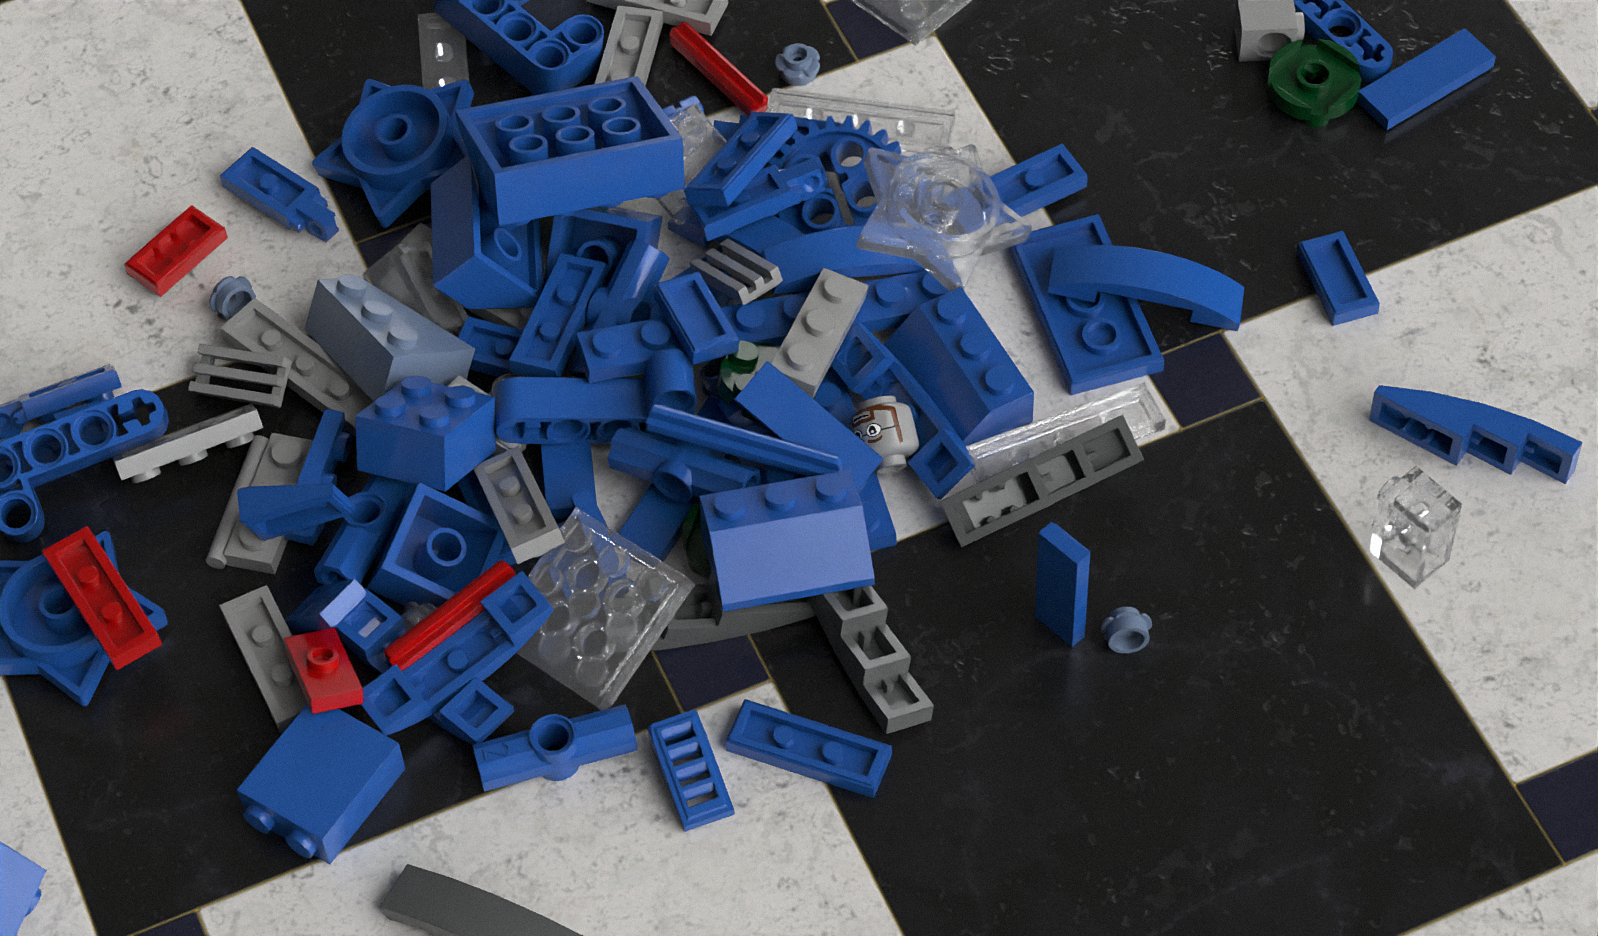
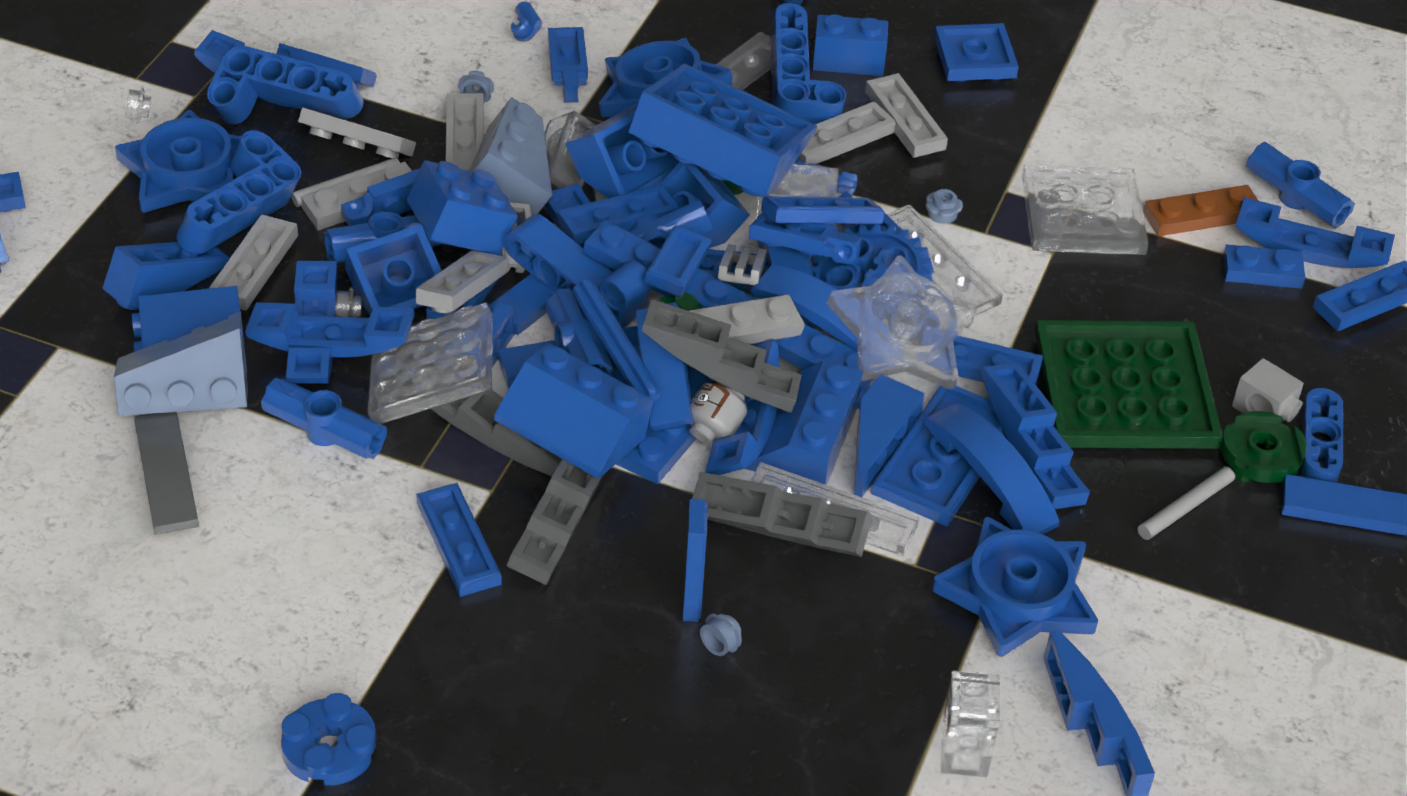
camera: 40 degrees right, 10 degrees down
red plate [42,526,163,671] -> none
red plate [124,205,228,297] -> none
light grey tile [188,343,292,408] -> none
blue slope [237,484,355,541] -> none
red plate [284,628,363,714] -> none
blue tile [285,579,366,634] -> none
red axle [384,560,517,671] -> none
blue slope [648,710,735,832] -> none
red axle [669,22,769,115] -> none
blue tile [1297,231,1380,326] -> none
none -> blue slope [102,242,230,310]
none -> wedge [114,311,248,416]
none -> blue beam [176,130,302,254]
none -> blue arm [511,1,542,41]
none -> dark grey slope [641,299,802,413]
none -> blue slope [854,374,925,498]
none -> blue plate [932,517,1098,657]
none -> blue slope [981,362,1090,509]
none -> dark green plate [1035,320,1223,449]
none -> light grey bar [1138,467,1235,540]

